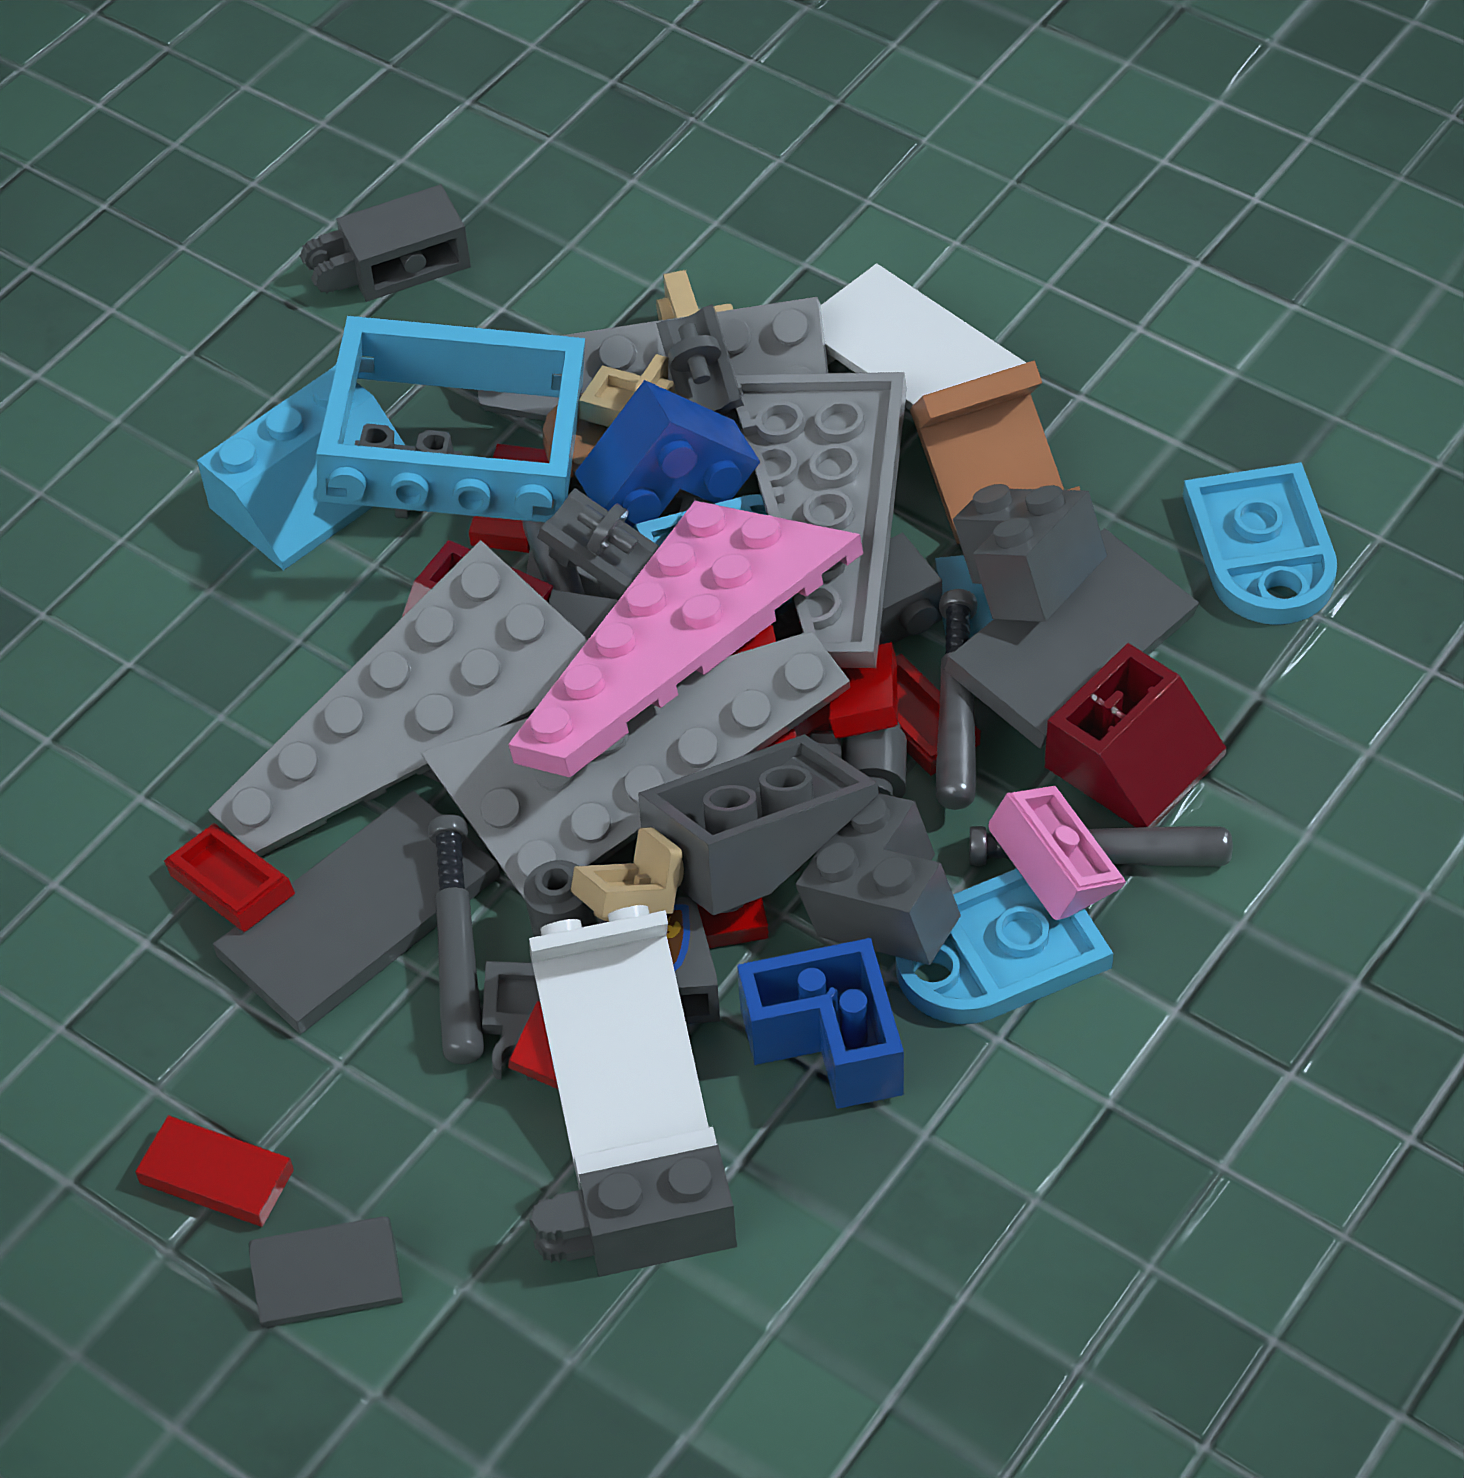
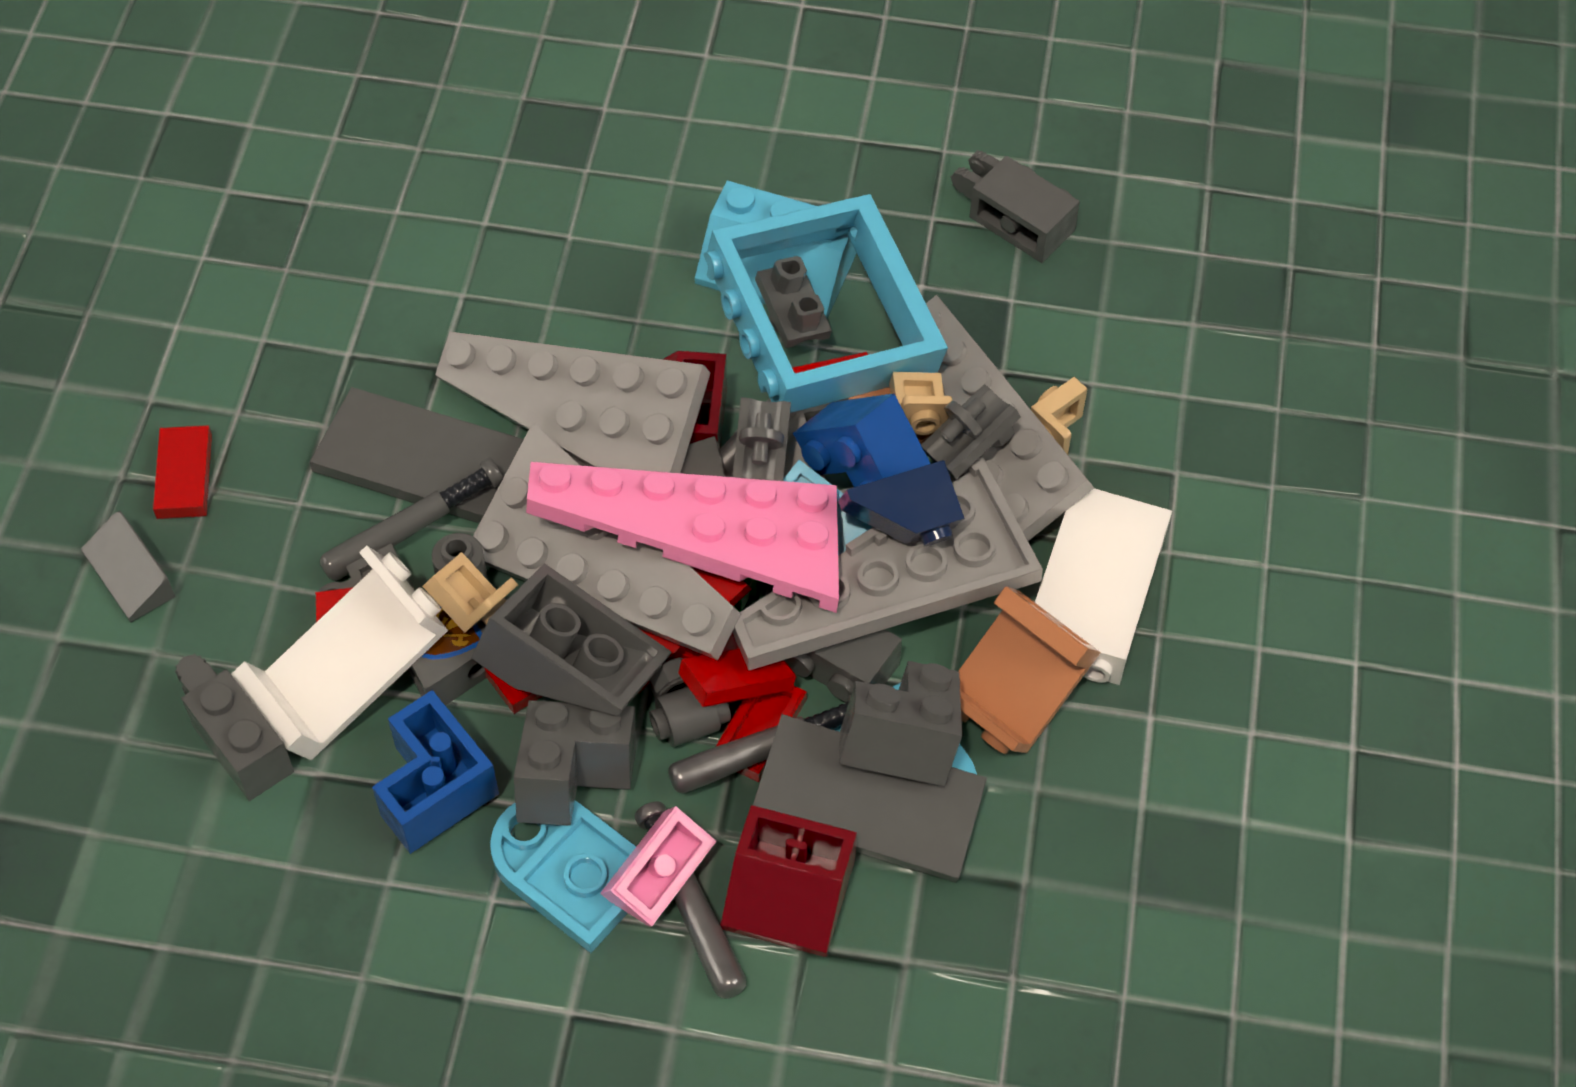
camera: 60 degrees right, 5 degrees up
red tile [164,823,295,932] -> none
medium azure tile [1183,462,1337,625] -> none
none -> dark blue slope [838,460,965,546]

